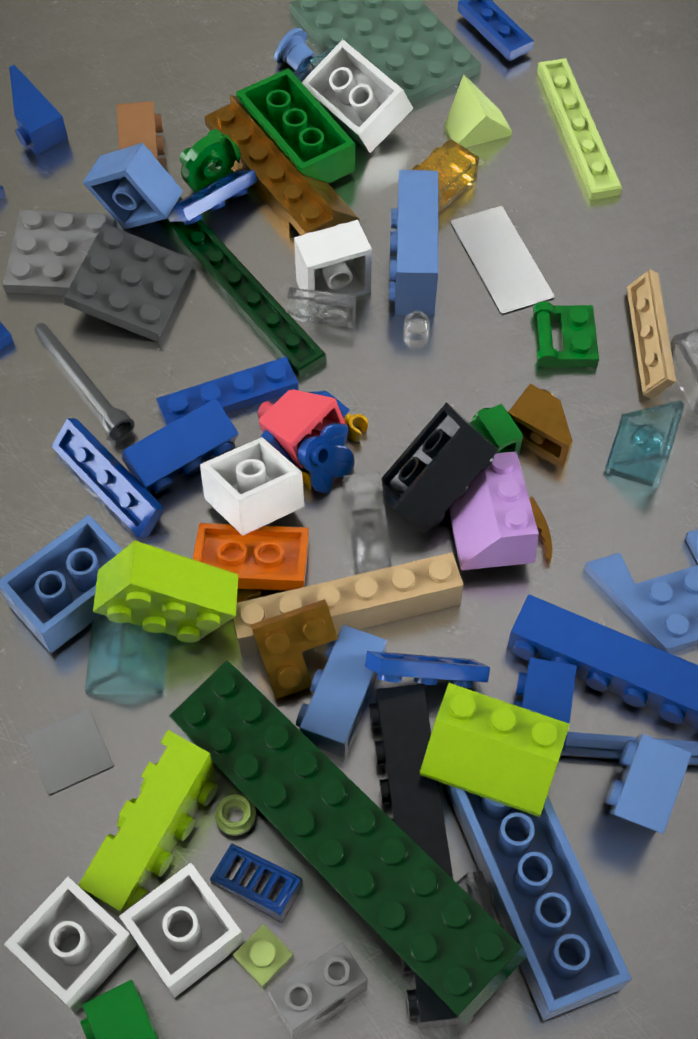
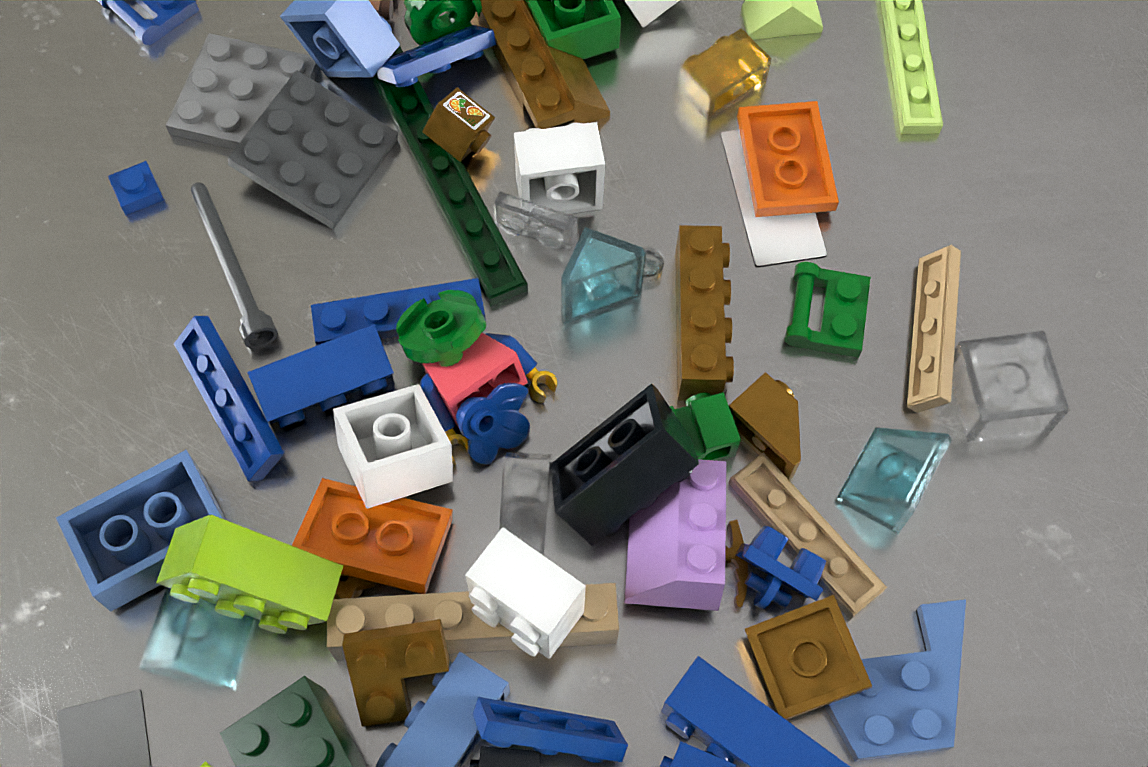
camera: 10 degrees right, 5 degrees up
medium blue brick [389,170,438,316] -> none
none -> green plate [396,290,487,367]
none -> pearl gold brick [422,87,495,162]
none -> white brick [465,527,586,659]
none -> clear light blue slope [561,227,646,325]
none -> pearl gold brick [676,225,734,401]
none -> tan tile [728,452,887,620]
none -> blue hips [735,526,826,610]
none -> orange plate [737,101,839,217]
none -> pearl gold plate [745,595,872,720]

